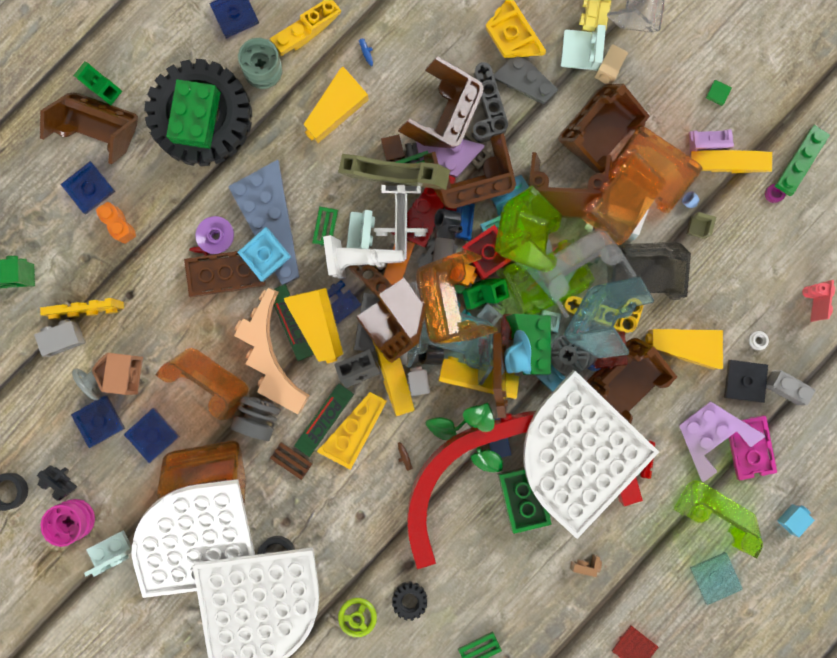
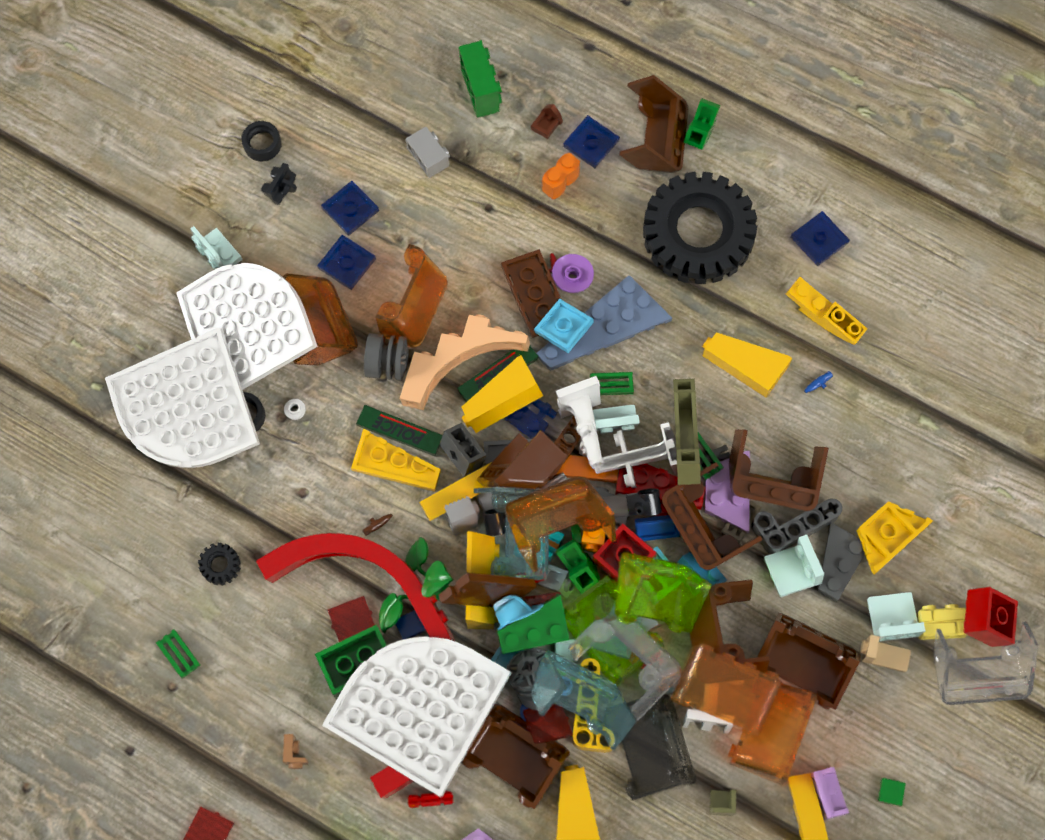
camera: 80 degrees right, 15 degrees down
yellow wing [40,298,124,320] -> none
dark pink wheel [40,499,95,547] -> none
nougat piece [72,353,143,400] -> none
green brick [166,79,220,149] -> none
sand green wheel [238,38,283,89] -> none
reddish brown tile [270,442,313,480] -> none
lime piece [338,598,377,637] -> none
reddish brown brick [381,134,405,162] -> none
light blue hinge [682,191,700,208] -> none
none -> white plate [284,399,306,420]
none -> clear red piece [328,596,375,642]
none -> copper tile [531,104,563,139]
none -> light aqua bracket [764,535,824,597]

